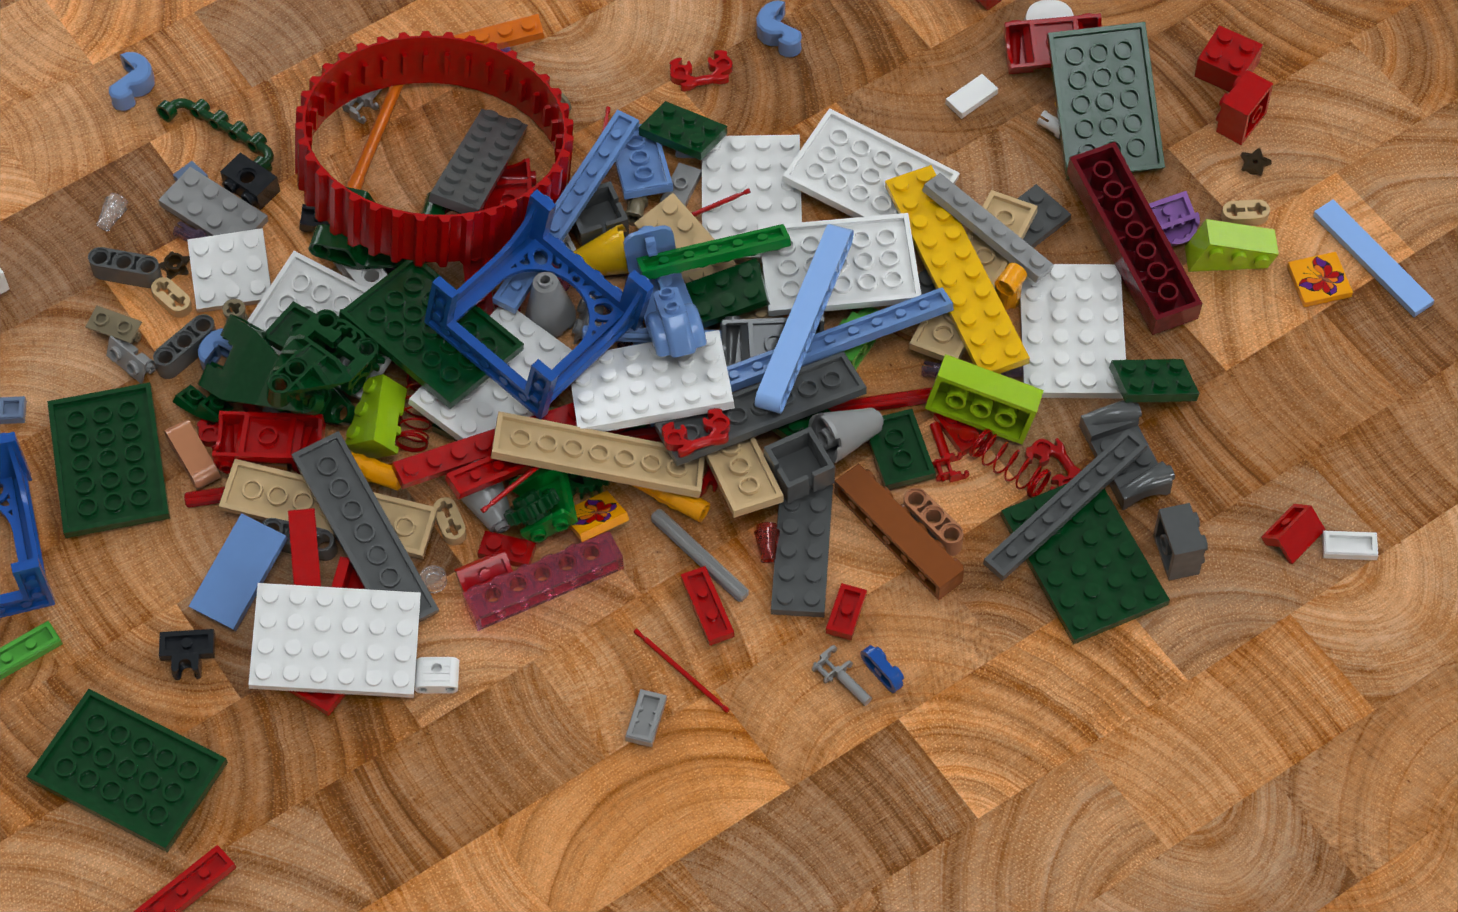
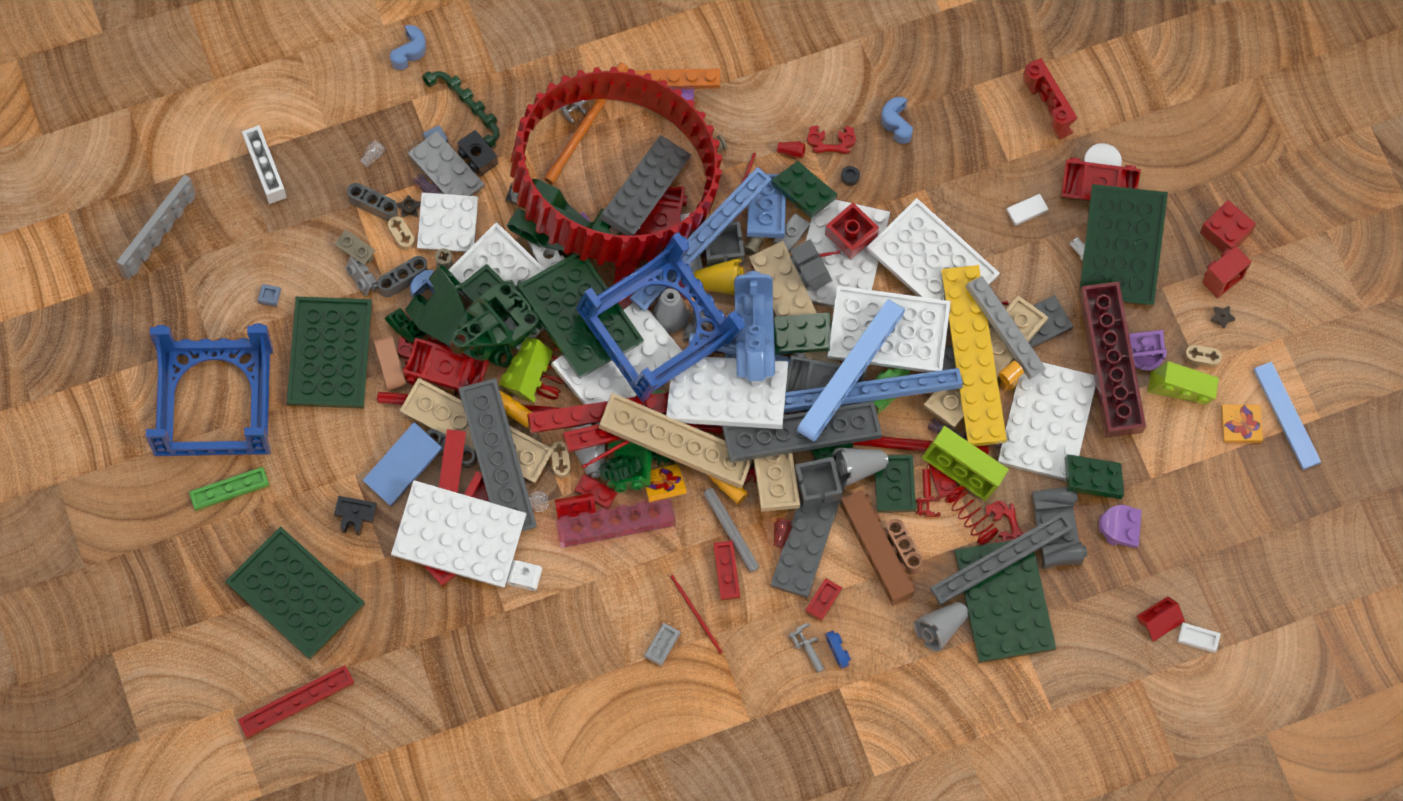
camera: 10 degrees right, 10 degrees up
green plate [636,224,791,279] -> none
red helmet [661,408,730,458] -> none
dark grey brick [1153,503,1208,581] -> none
none -> red cone [777,141,805,159]
none -> dark grey piece [790,239,833,291]
none -> red brick [825,202,879,260]
none -> black tile [841,166,860,186]
none -> light grey cone [914,602,968,652]
none -> medium lavender slope [1099,505,1142,548]

